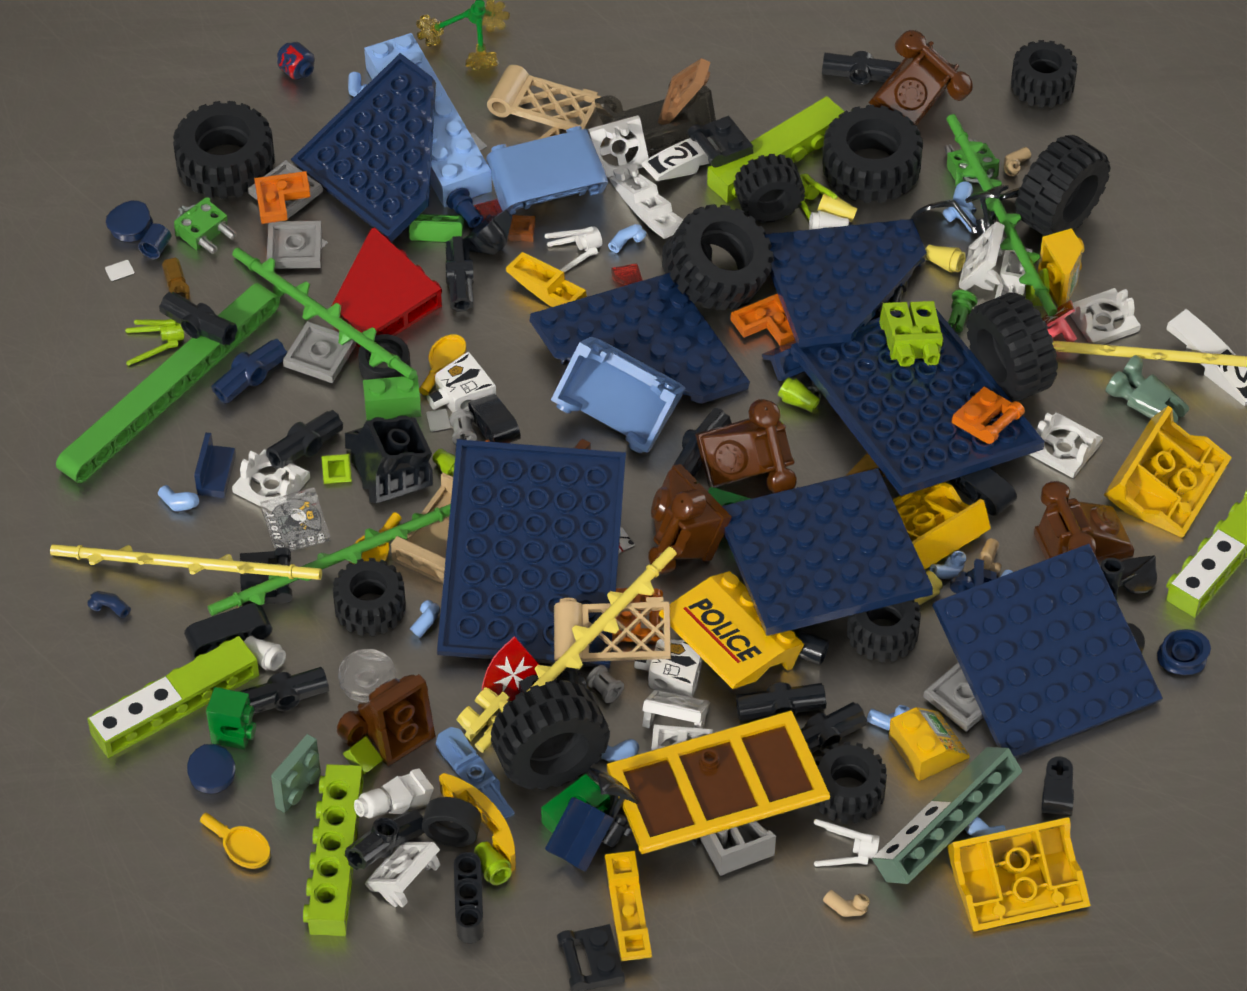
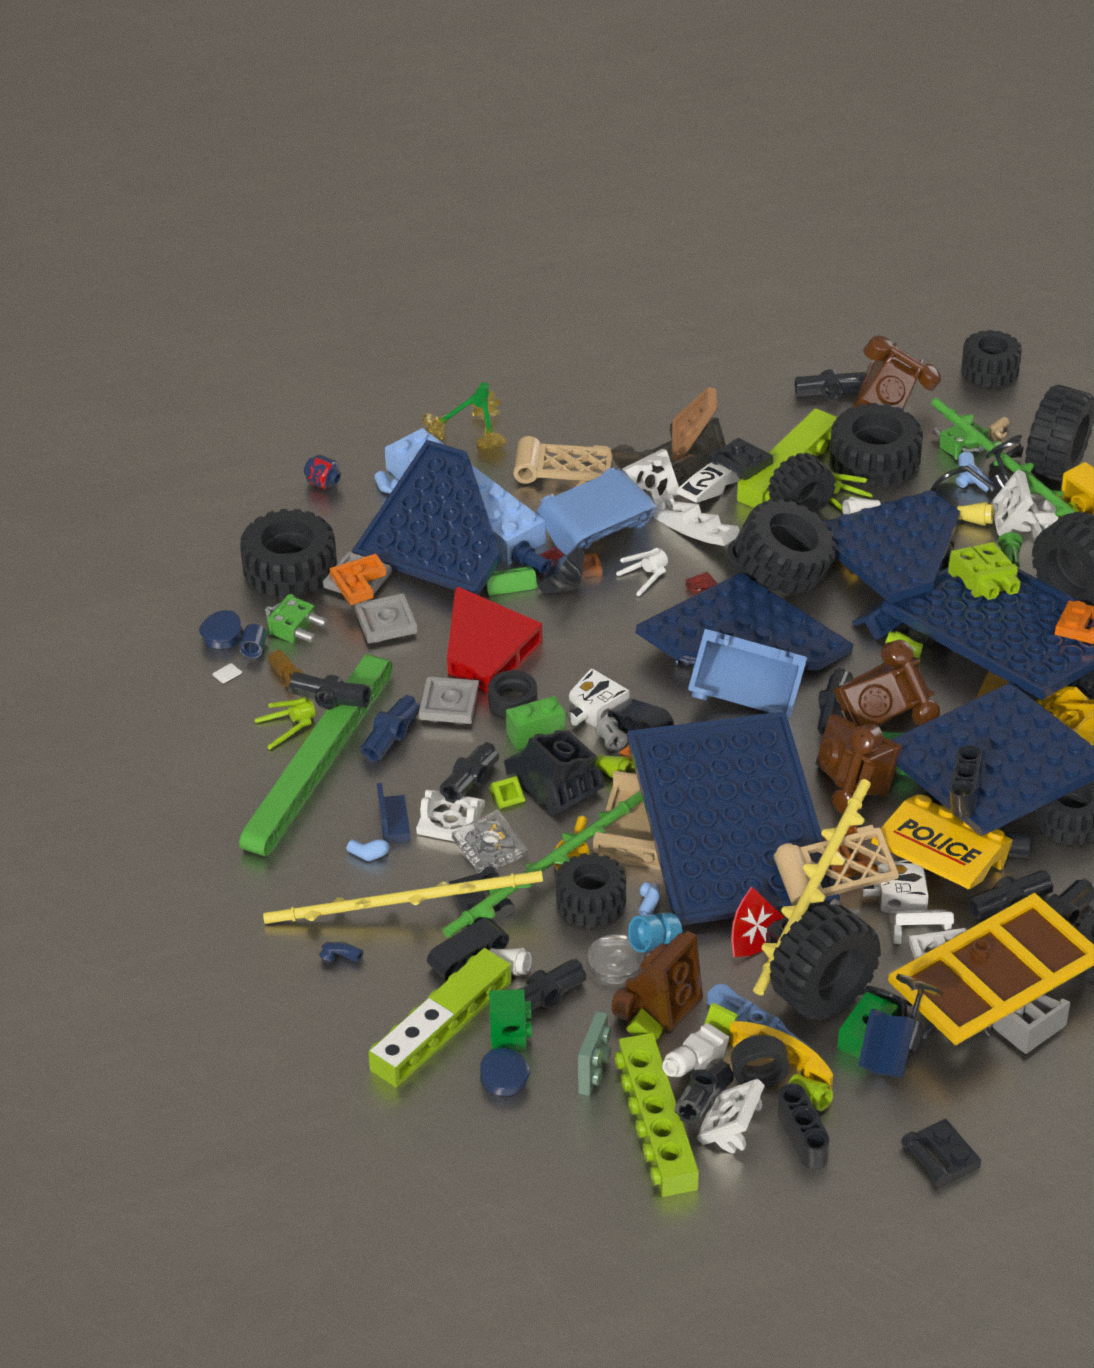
camera: 15 degrees left, 10 degrees down
yellow piece [200,812,271,869] -> none
bright green plant [232,248,417,380] -> none
yellow piece [419,334,467,396] -> none
white sticker [426,409,451,432] -> none
black piece [445,236,474,312] -> none
light yellow hips [457,687,509,742] -> none
yellow slope [506,252,587,307] -> none
light blue arm [601,739,639,762] -> none
yellow slope [605,851,652,961] -> none
light blue arm [608,224,646,253] -> none
orange plate [730,293,795,346] -> none
light yellow cone [817,194,858,223] -> none
none -> dark azure wheel [628,913,683,953]
none -> lime slope [704,1003,738,1046]
none -> black beam [950,745,982,818]

